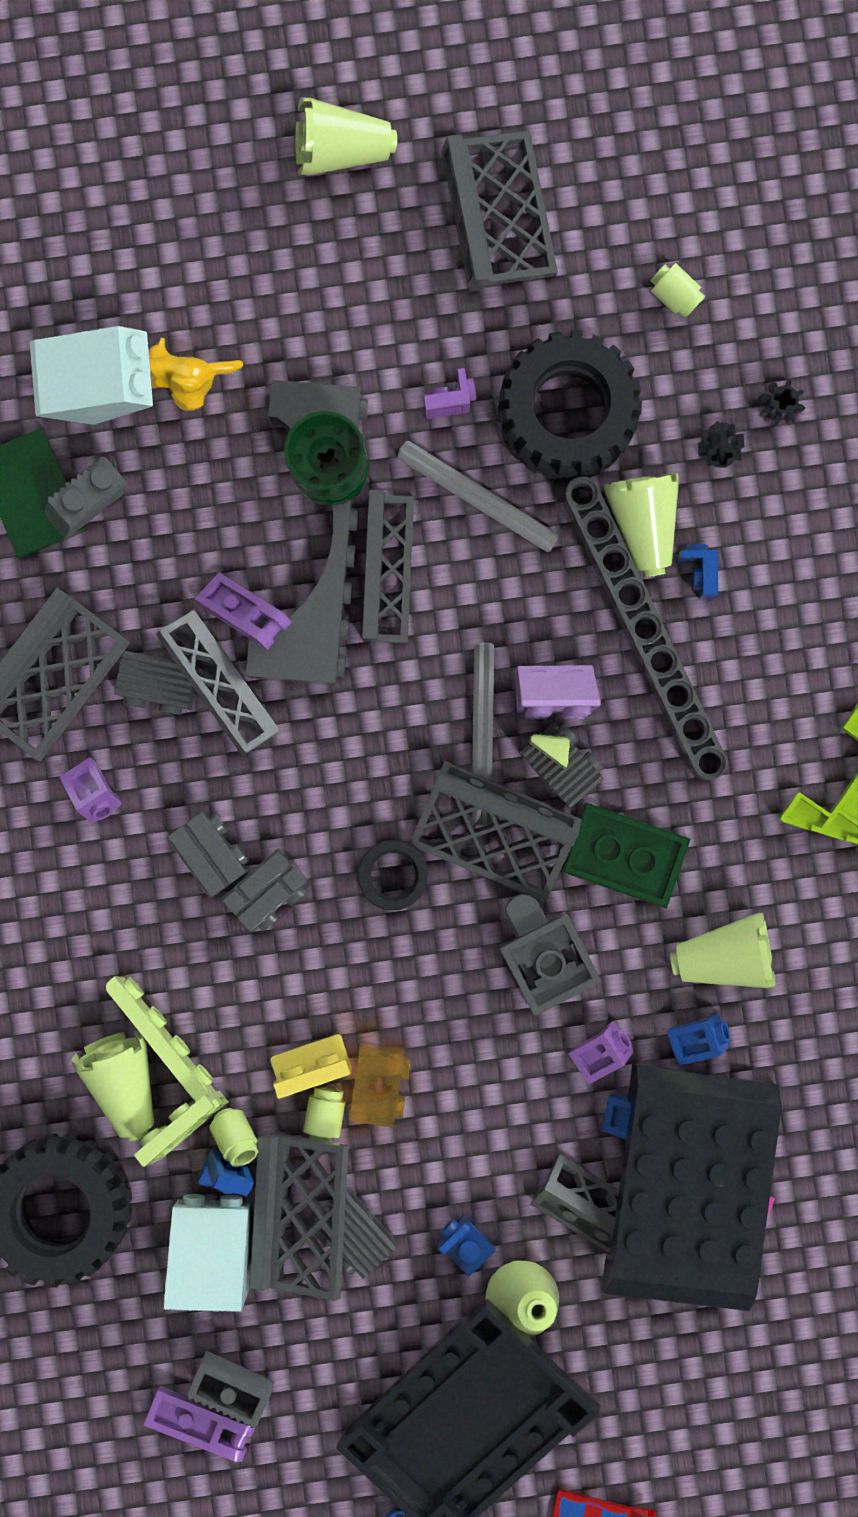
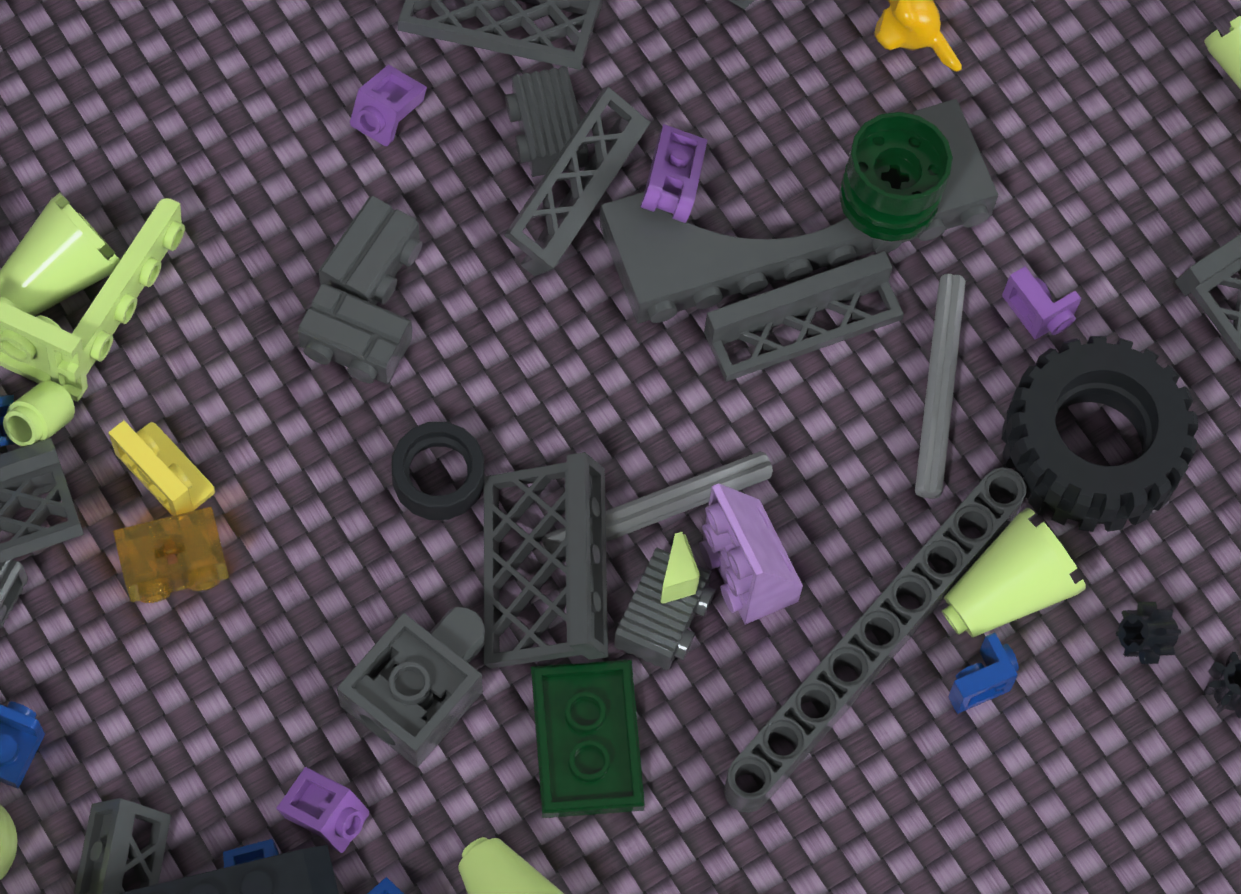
camera: 60 degrees right, 20 degrees down
yellowish green brick [303,1086,346,1142] -> none

